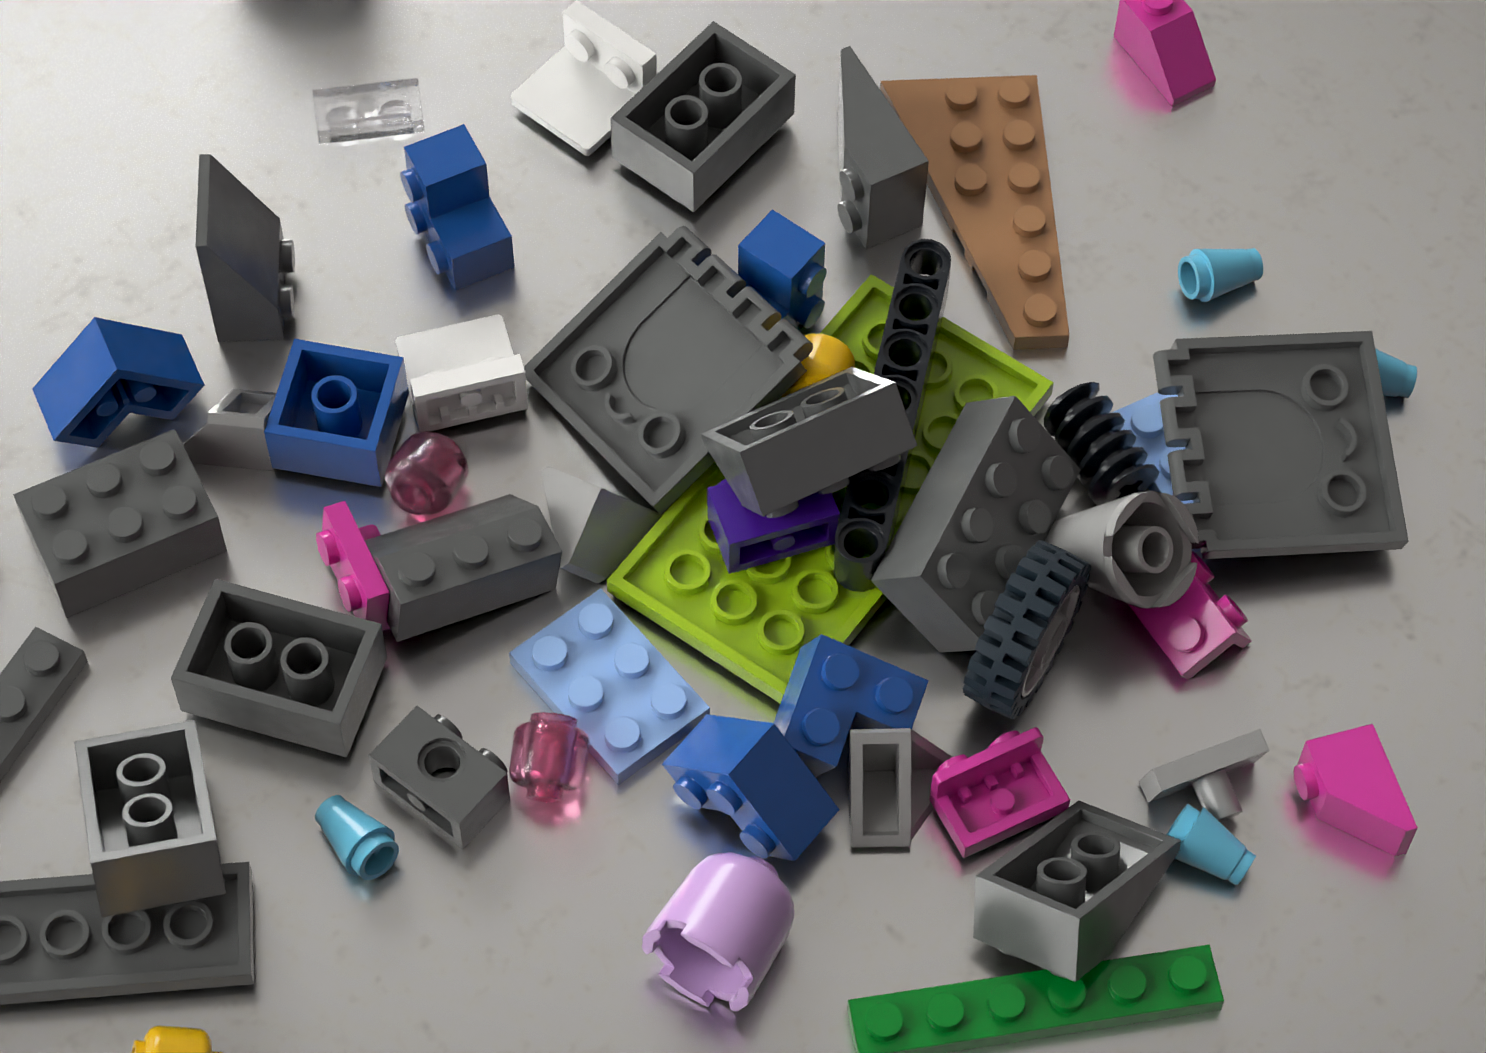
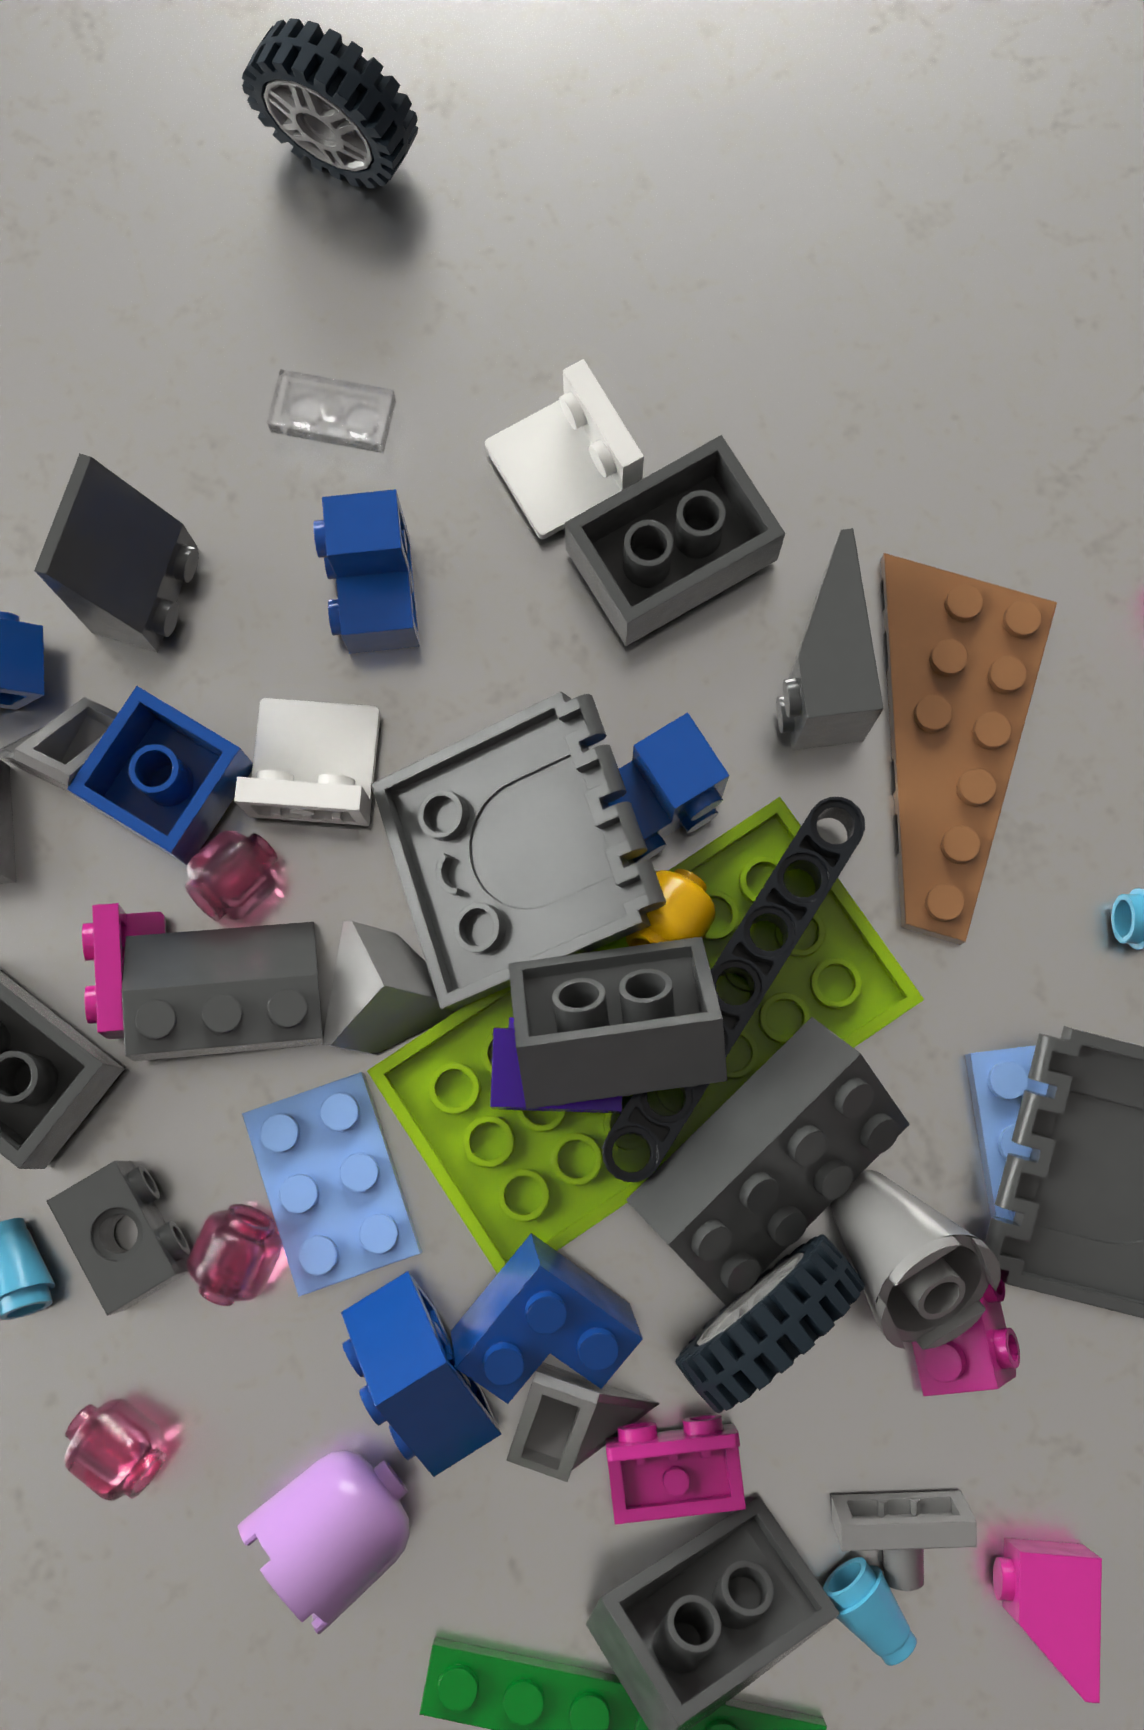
camera: 25 degrees right, 20 degrees up
black piece [1044,382,1159,505] -> none
none -> clear pink head [64,1398,166,1501]

